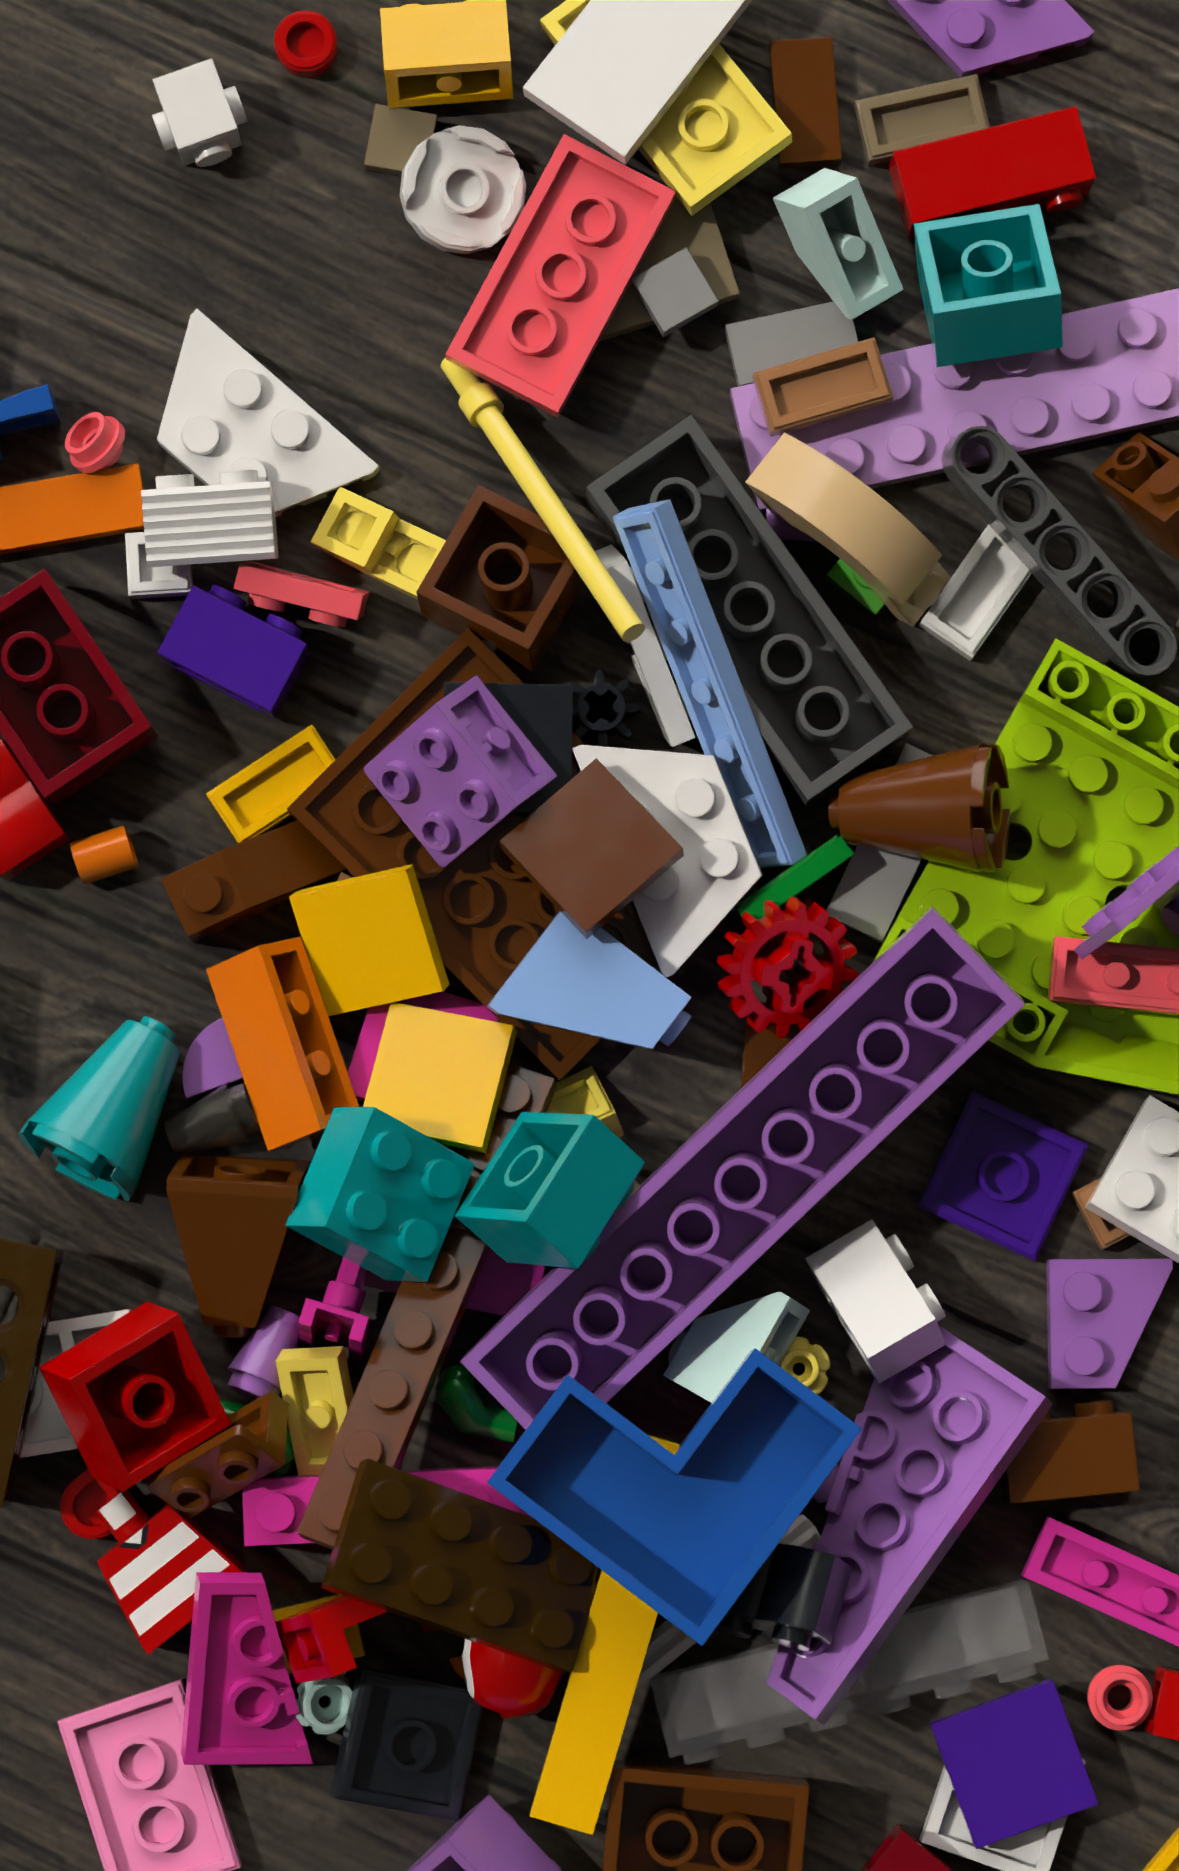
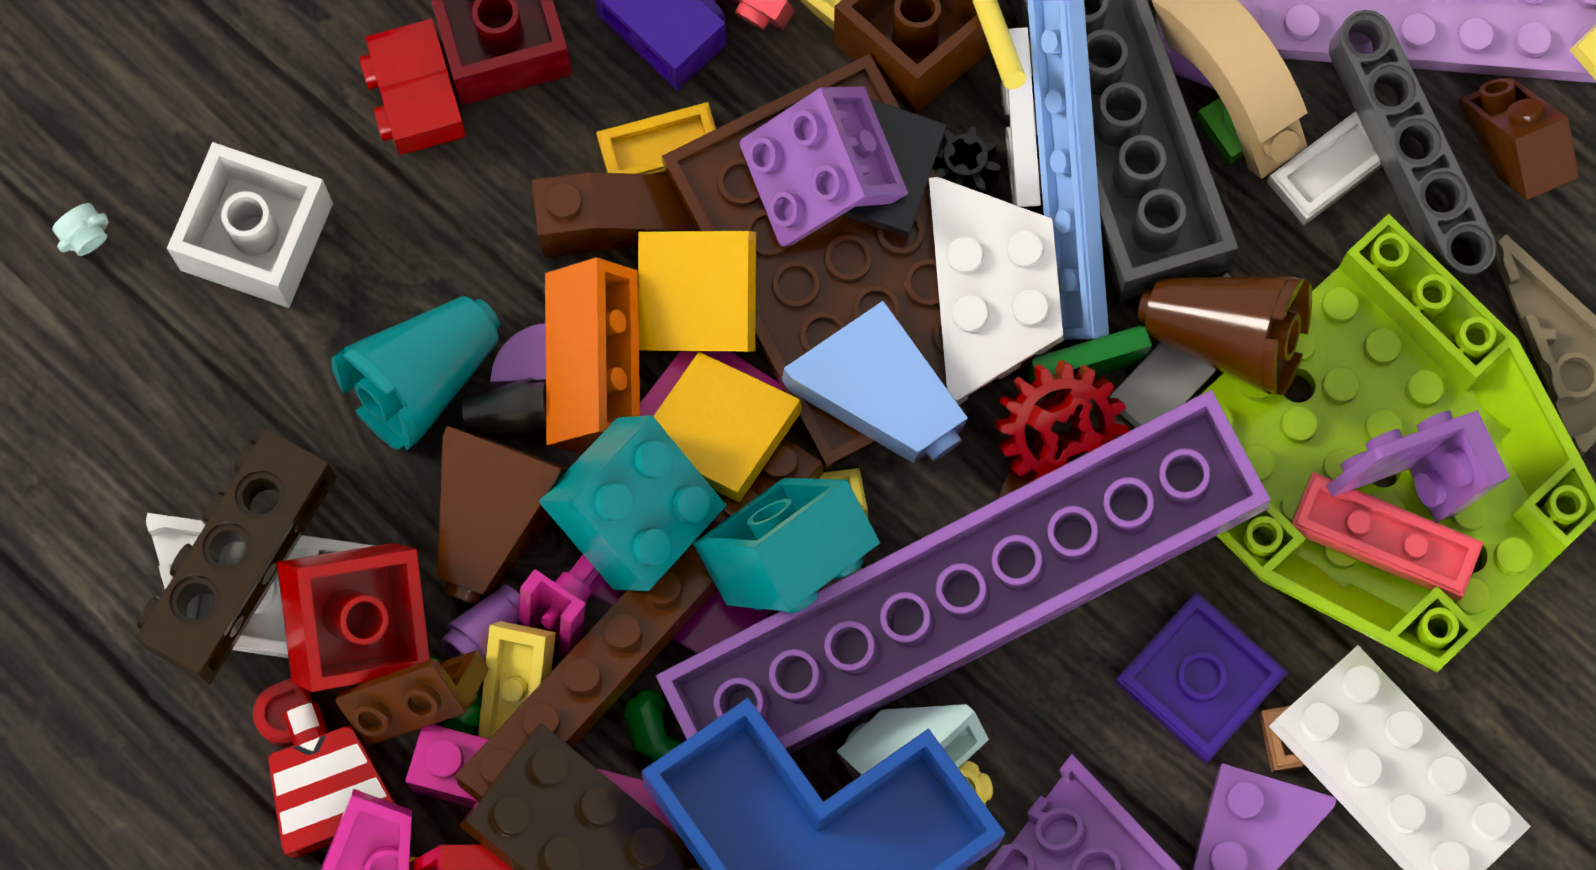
camera: 20 degrees right, 10 degrees down
orange hinge [70,825,139,885] -> none
reddish brown tile [499,758,684,939] -> none
white brick [805,1219,946,1384] -> none

